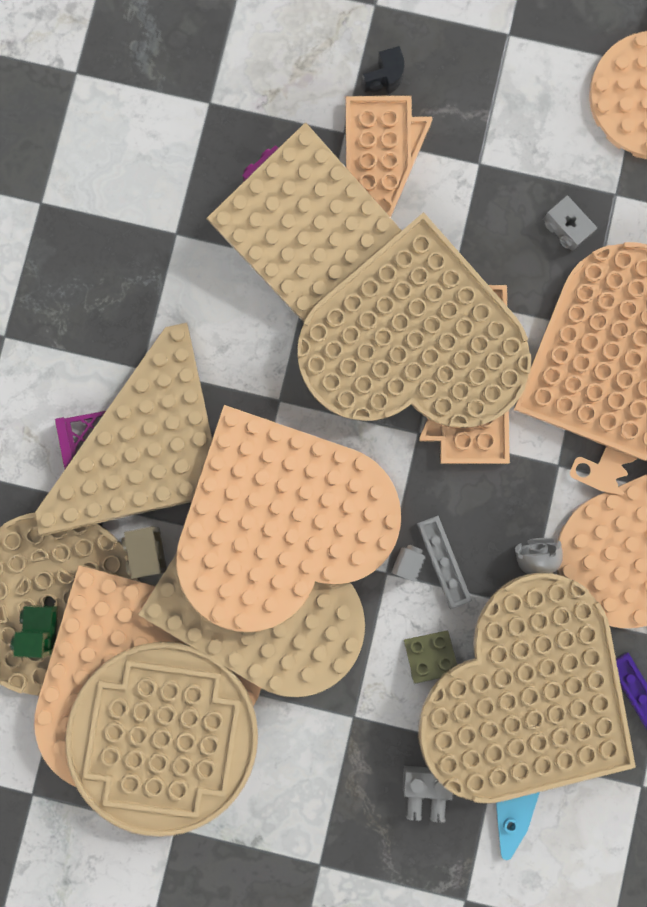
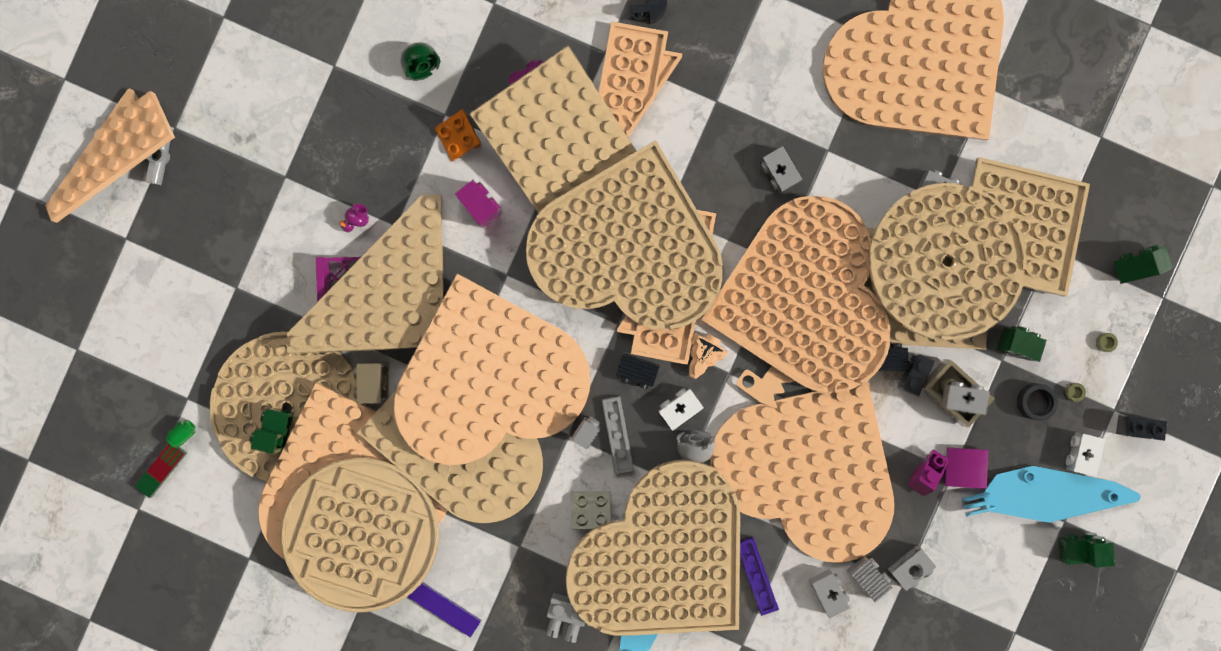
camera: 10 degrees right, 5 degrees up
none -> magenta animal [339,204,369,233]
none -> dark green cylinder [400,42,441,81]
none -> dark purple tile [407,582,481,638]
none -> orange hinge [434,109,481,162]
none -> magenta brick [455,180,501,228]
none -> black brick [616,353,660,389]
none -> white brick [658,388,704,431]
none -> light nougat rock [689,333,728,379]

